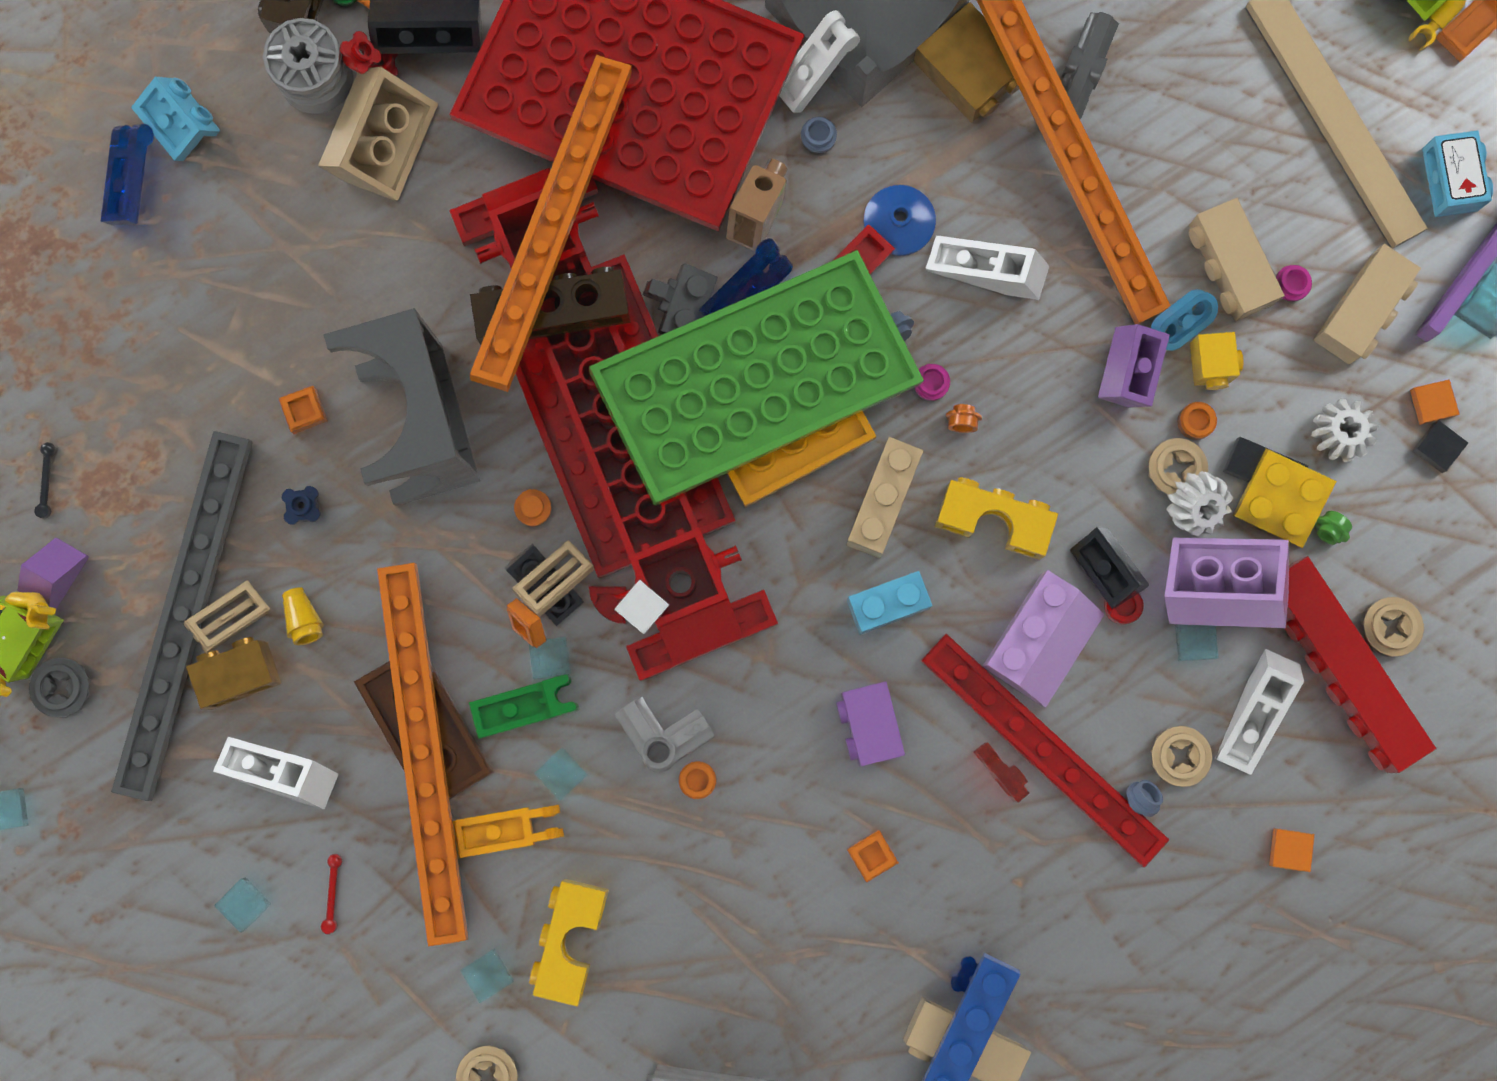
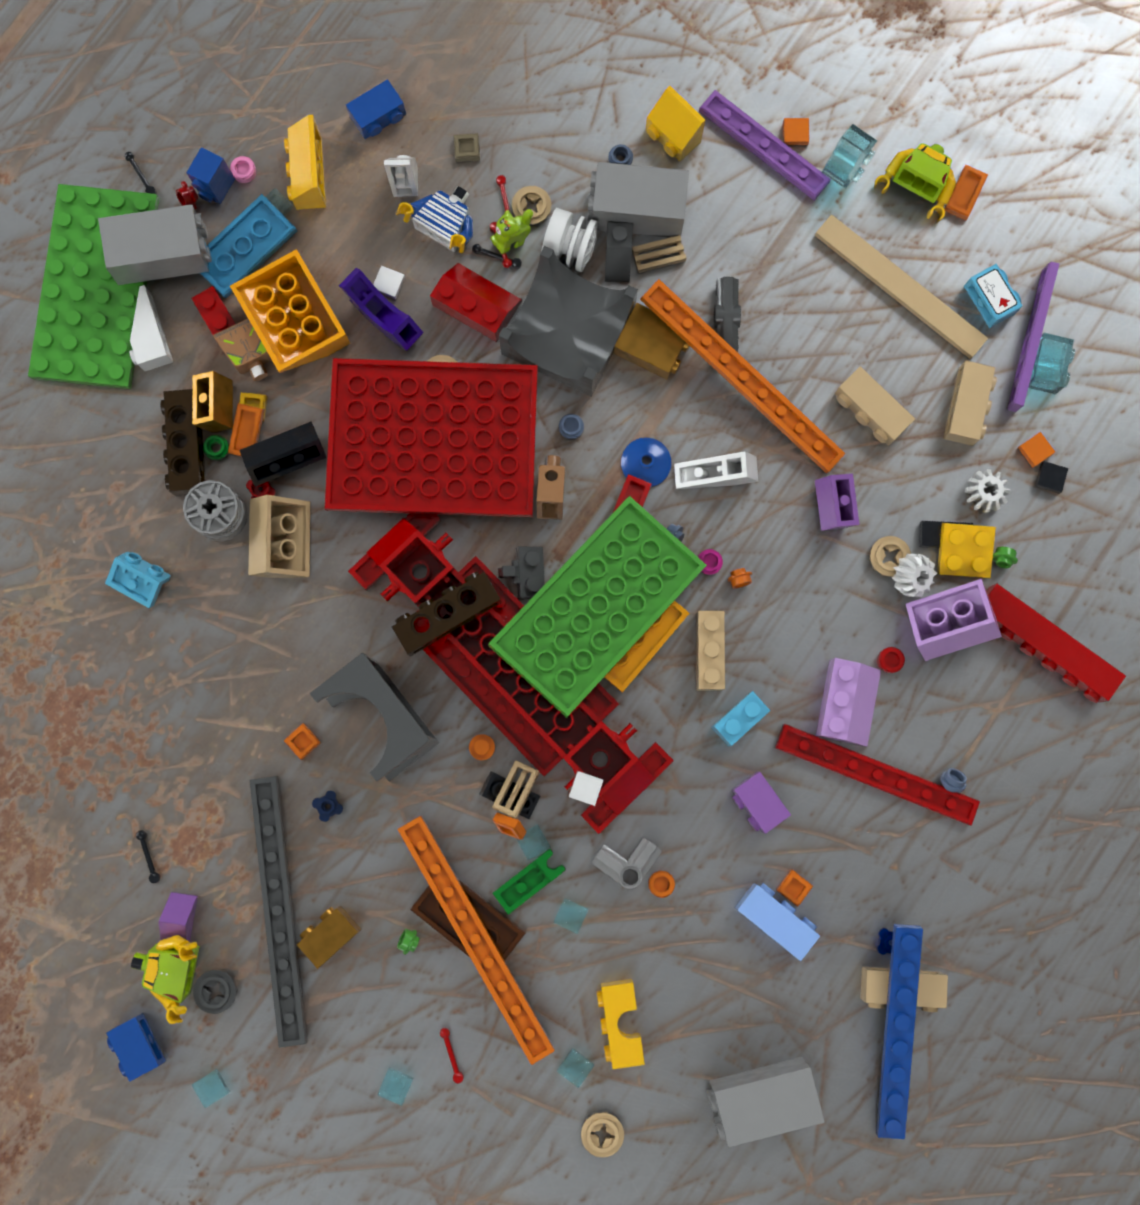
camera: 25 degrees left, 0 degrees up
clear blue plate [100,124,154,225] -> none
tan tile [184,580,270,654] -> none
white slope [213,737,339,809] -> none
yellow cone [282,587,324,646] -> none
red plate [340,31,381,74] -> none
light orange hinge [453,805,564,858] -> none
orange plate [470,55,631,392] -> none
red tile [589,586,627,624] -> none
clear blue plate [699,238,793,316] -> none
white plate [779,10,860,113] -> none
yellow arch [934,477,1058,560] -> none
clear red plate [973,742,1030,803] -> none
black slope [1070,527,1149,609] -> none
dark azure plate [1151,289,1218,351] -> none
tan gear [1151,726,1212,787] -> none
clear light blue tile [1175,624,1219,661] -> none
orange tile [1177,402,1217,440] -> none
yellow brick [1190,332,1244,390] -> none
white slope [1216,649,1304,775] -> none
orange tile [1269,828,1315,872] -> none
dark pink plate [1276,265,1312,302] -> none
tan gear [1362,597,1424,657] -> none
none -> bright green plate [397,929,420,955]
none -> light blue brick [735,883,820,961]

